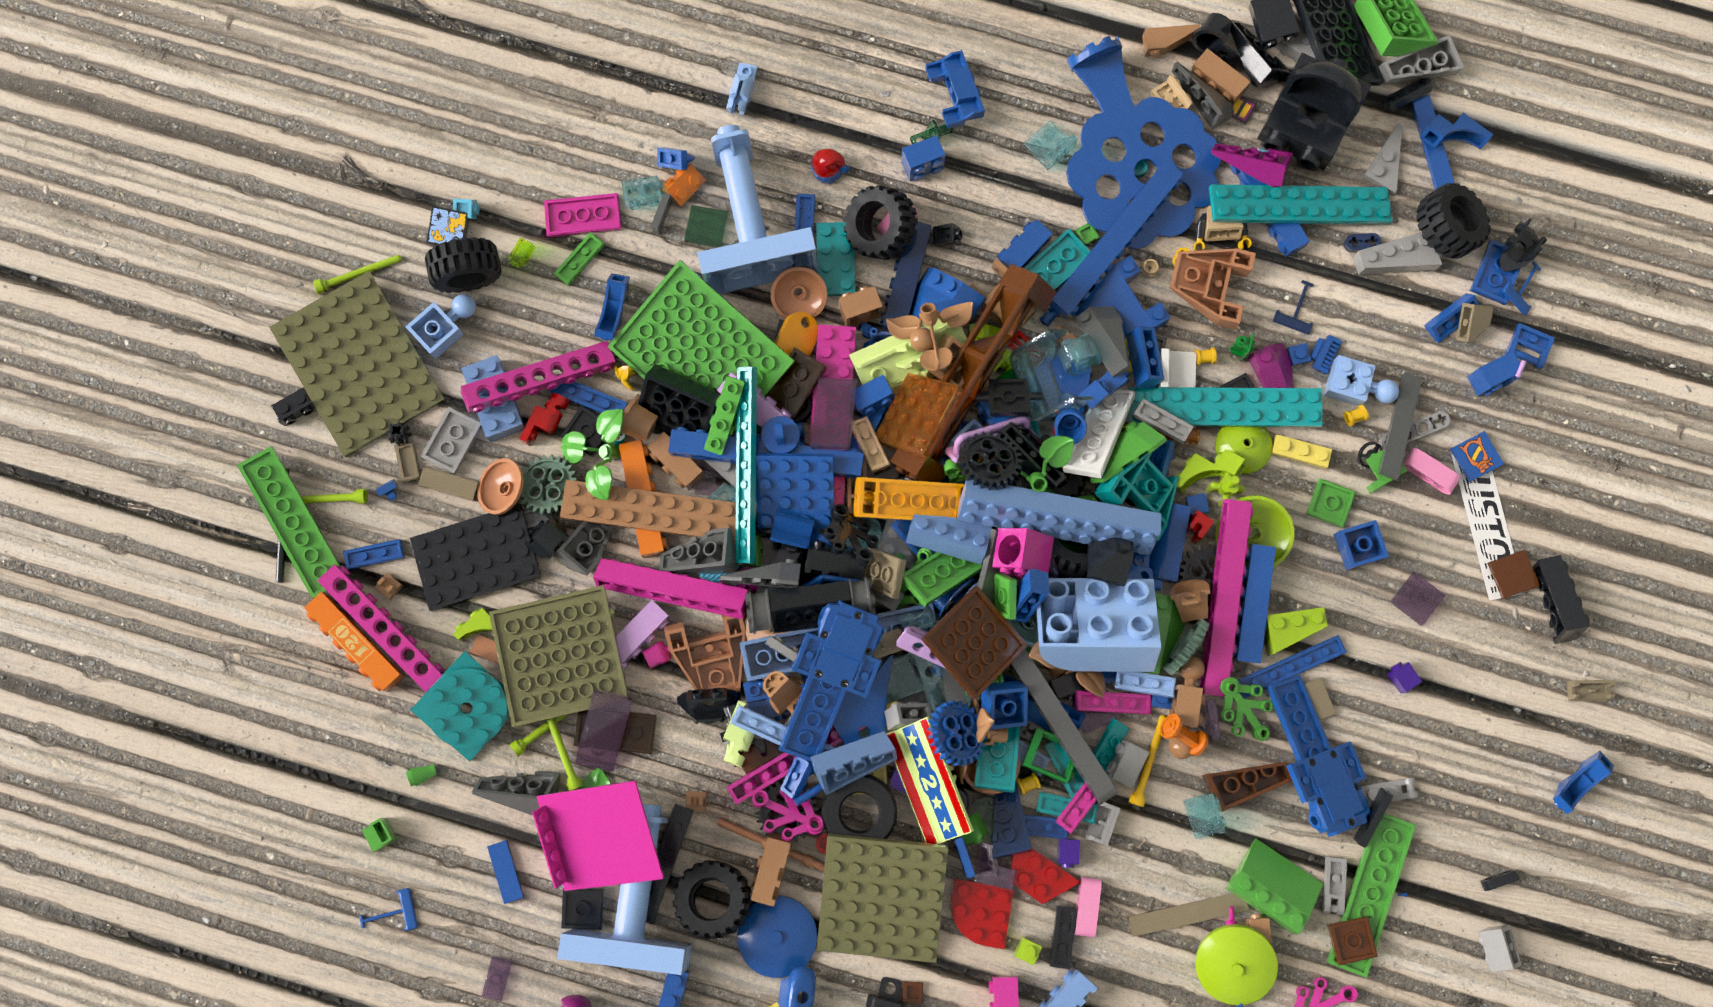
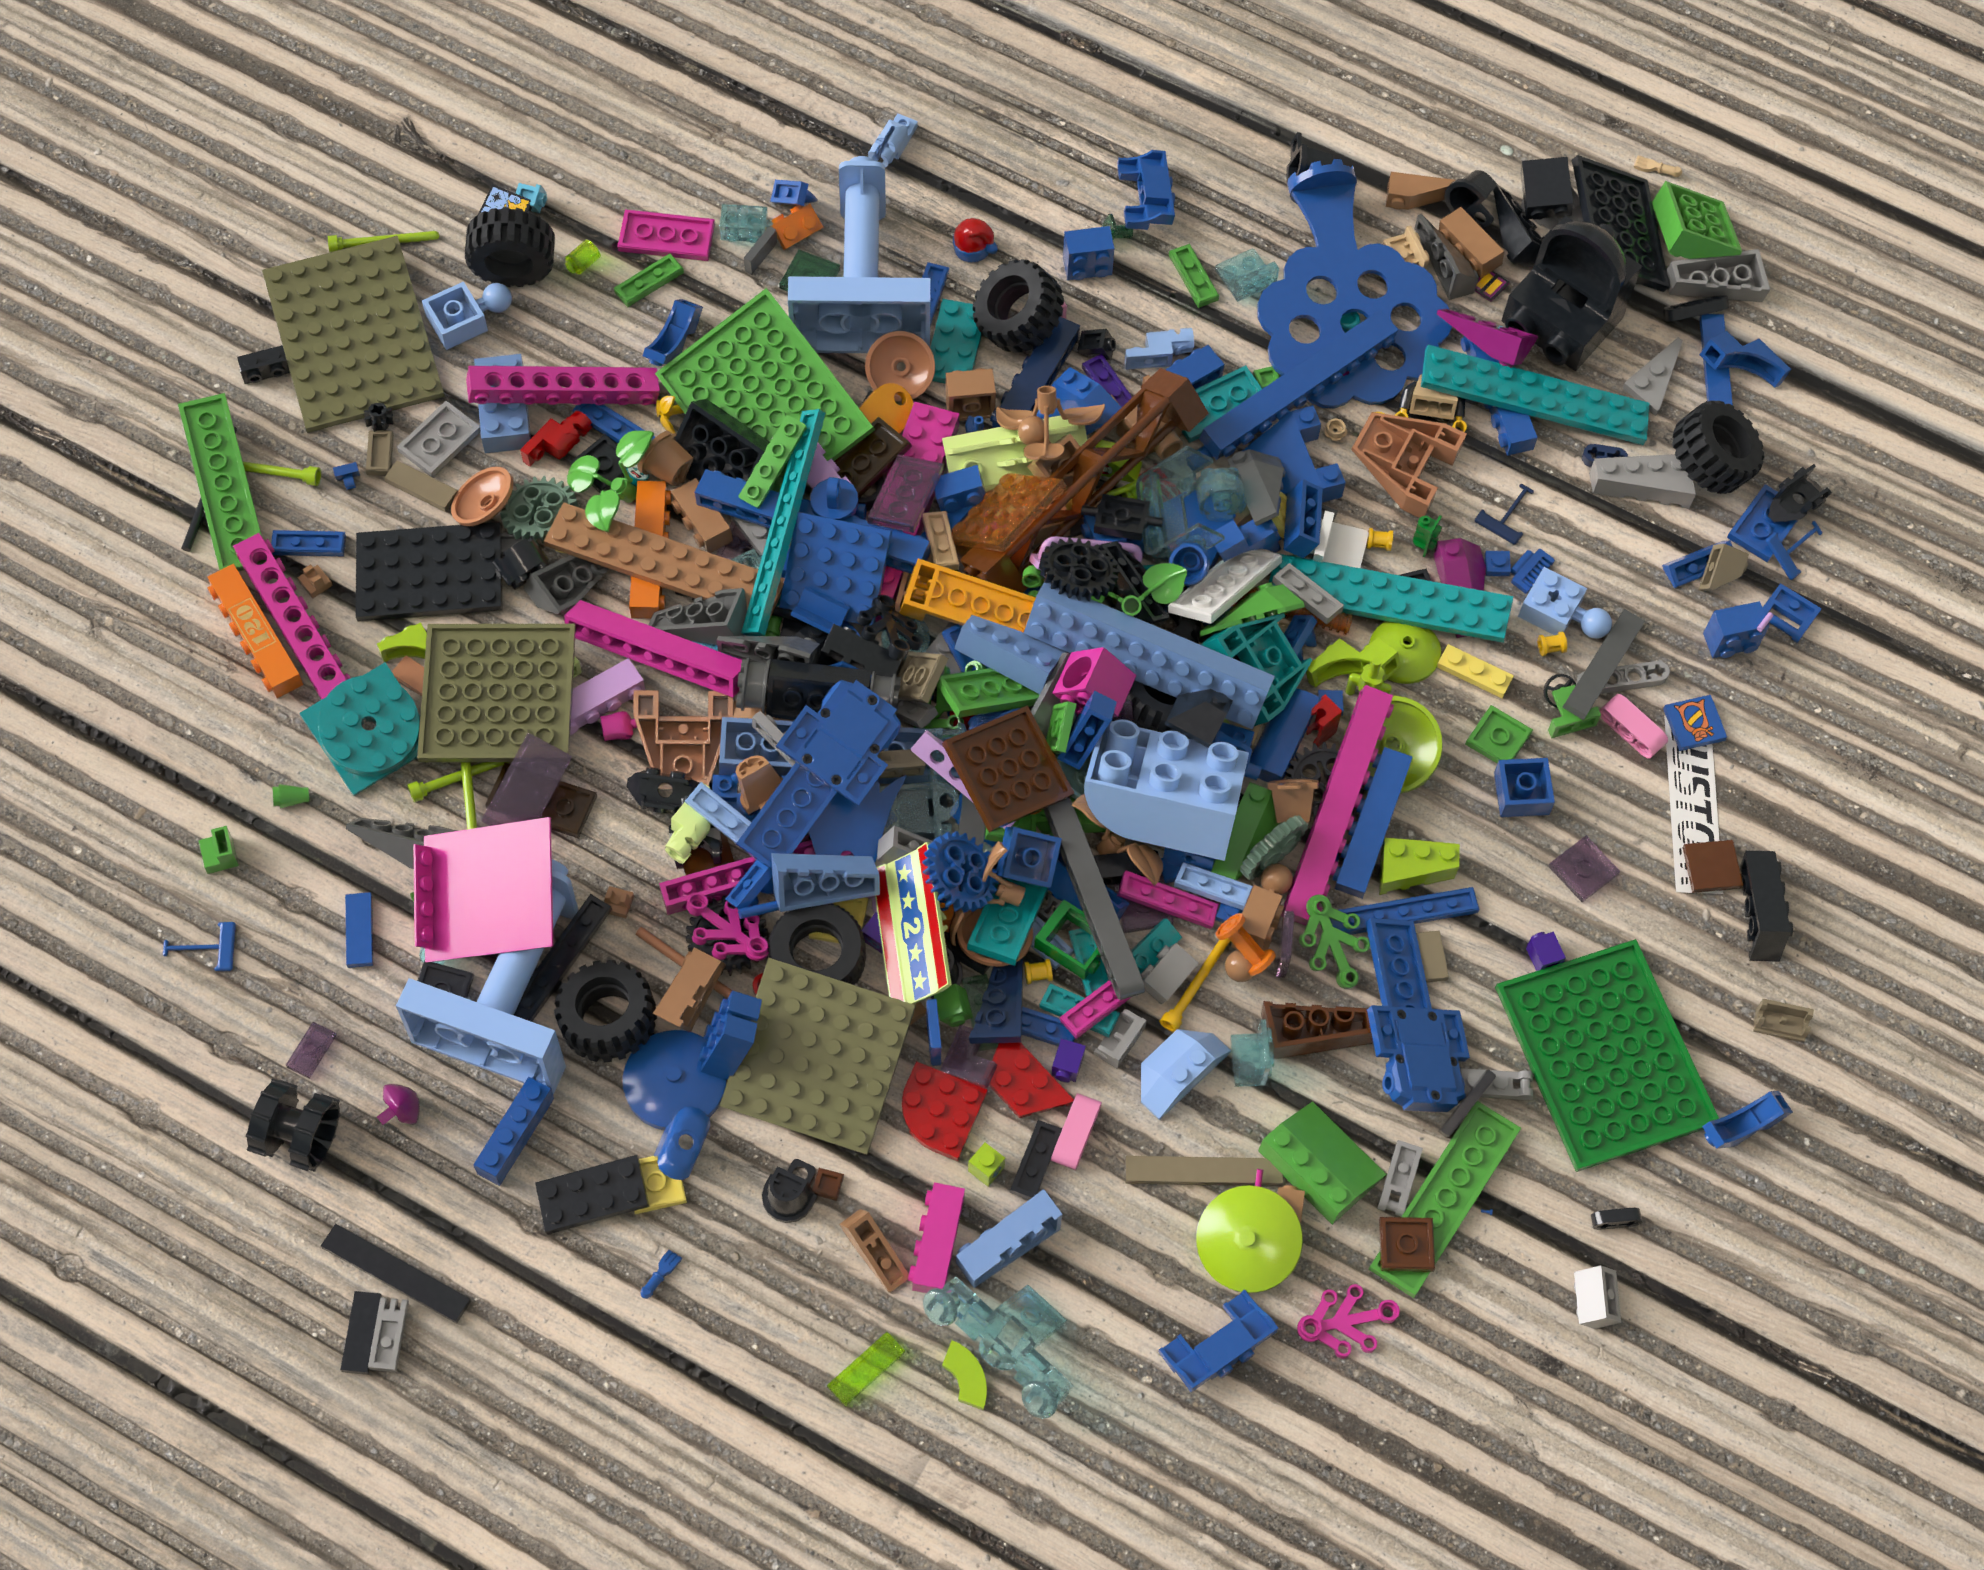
camera: 10 degrees right, 15 degrees down
none -> blue piece [699,990,762,1080]
none -> dark purple tile [1082,354,1132,407]
none -> light blue plate [1124,328,1194,370]
none -> light blue wedge [1141,1029,1231,1120]
none -> bright green tile [1169,244,1219,308]
none -> black container [1286,132,1333,182]
none -> green plate [1495,939,1719,1172]

